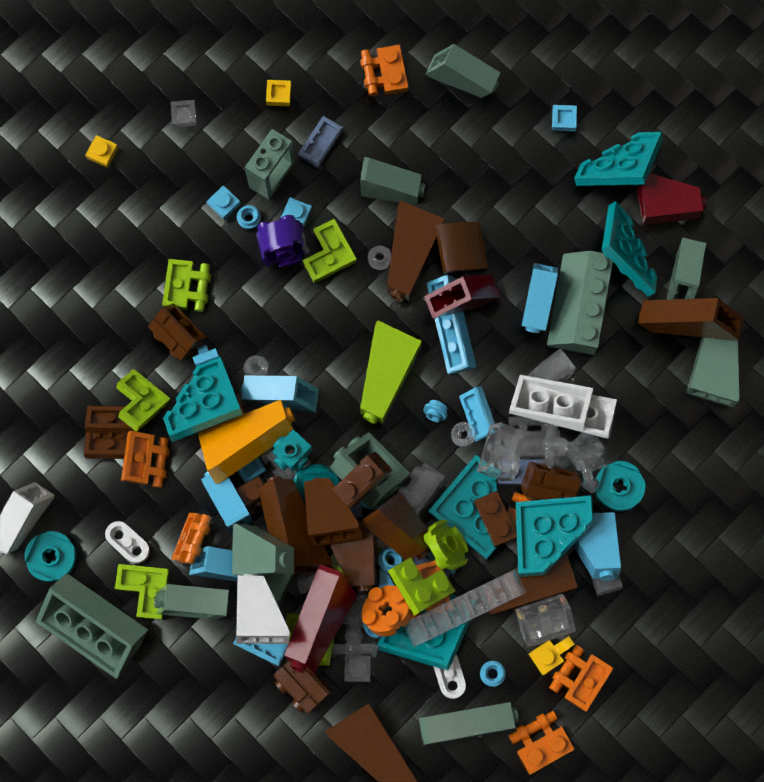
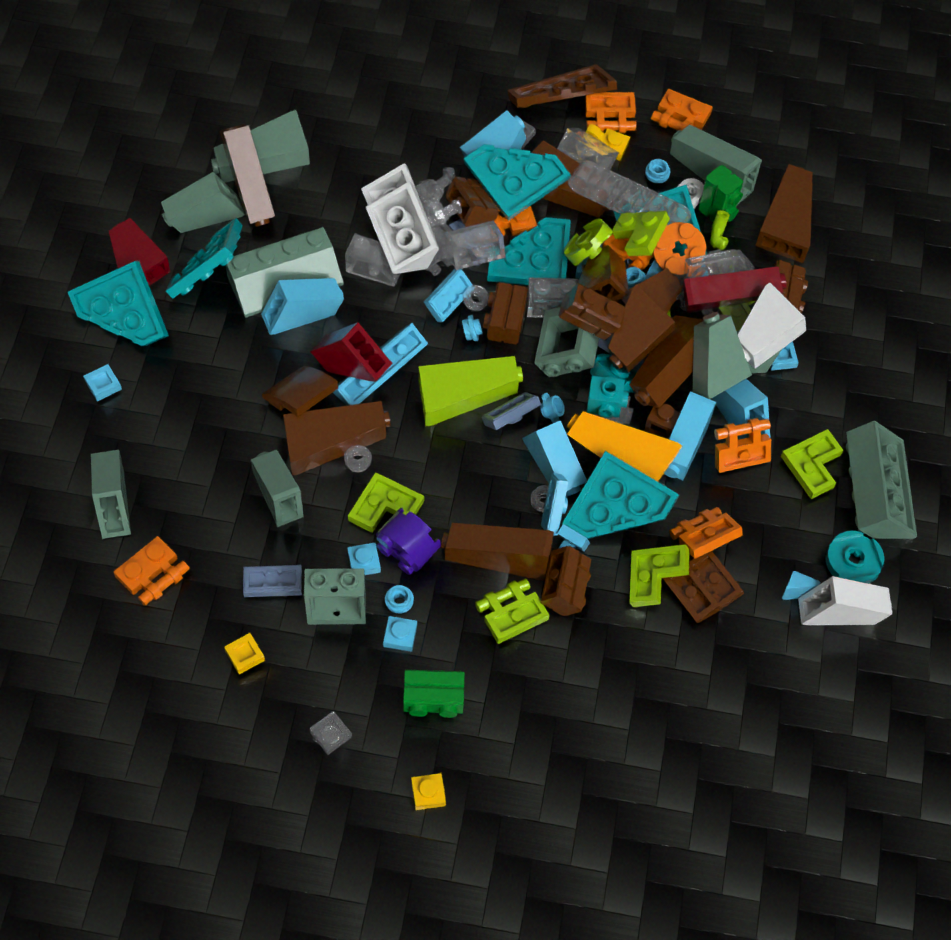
camera: 130 degrees left, 15 degrees down
white plate [105,521,150,564] -> none
sand green window [154,584,229,620] -> none
reddish brown plate [474,491,517,548] -> none
teal plate [594,461,645,512] -> none
none -> green brick [404,670,464,718]
none -> reddish brown slope [441,523,554,581]
none -> sand blue plate [481,392,541,430]
none -> reddish brown brick [483,282,528,344]
none -> reddish brown wing [508,64,617,108]
none -> medium azure plate [540,393,565,423]
none -> medium azure plate [541,473,569,536]
none -> clear plate [684,249,739,279]
none -> green brick [699,165,743,222]
none -> lime arm [710,210,730,250]
none -> medium azure slope [782,571,820,600]

